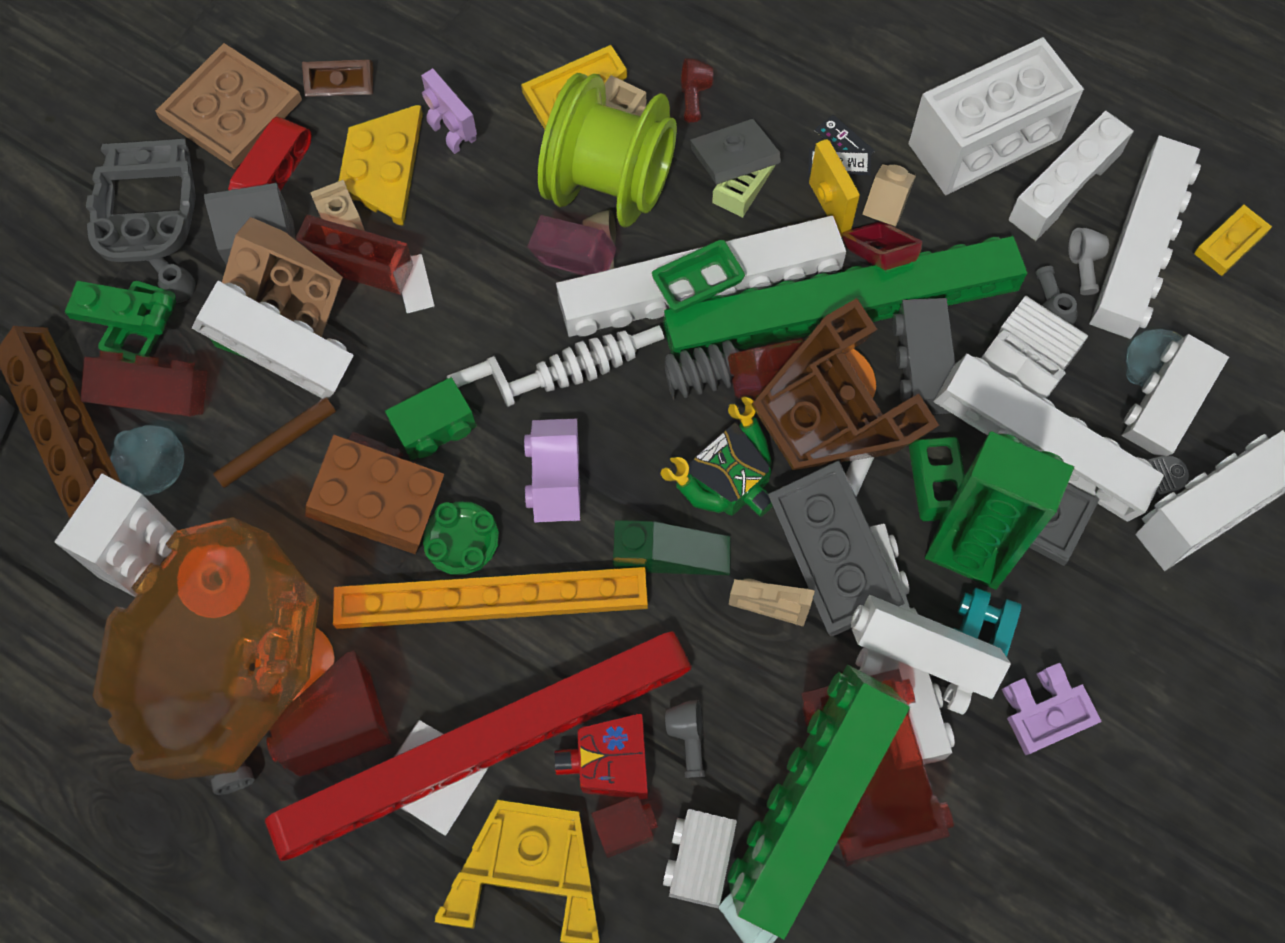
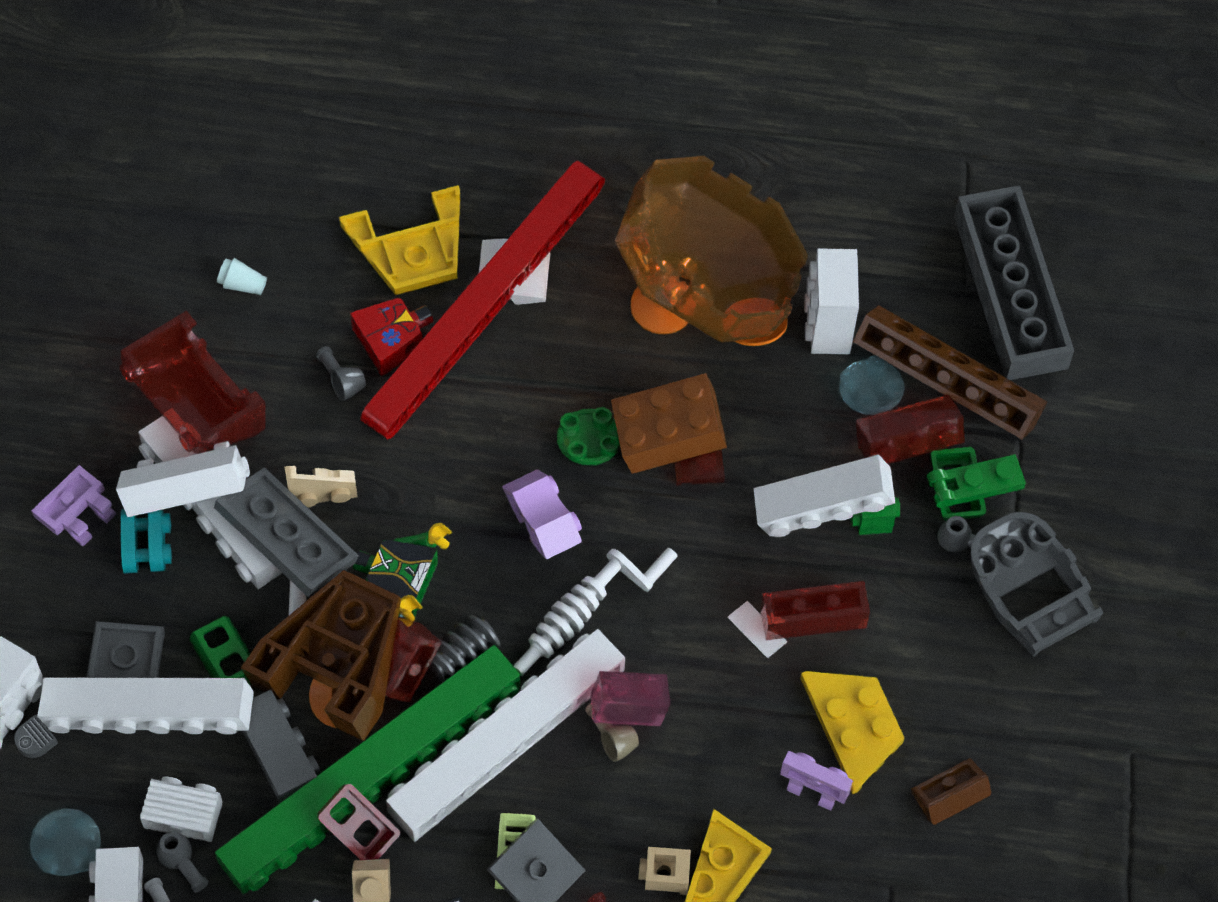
camera: 150 degrees right, 5 degrees down
medium nougat plate [155,43,302,169] -> none
dark grey slope [204,183,296,266] -> none
reddish brown piece [213,397,336,488] -> none
medium nougat slope [222,217,343,337] -> none
red beam [228,116,312,191] -> none
clear red slope [266,650,392,777] -> none
tan brick [310,180,365,244] -> none
light orange plate [333,567,648,629] -> none
green brick [385,377,476,461] -> none
lime wheel [538,73,677,228] -> none
clear red brick [591,795,658,858] -> none
dark green slope [613,520,730,575] -> none
green piece [652,240,745,313] -> none
white brick [663,809,737,908] -> none
green brick [727,664,910,940] -> none
yellow plate [809,139,860,237] -> none
green brick [924,431,1075,590] -> none
white brick [981,330,1066,399] -> none
white brick [1122,334,1229,457] -> none

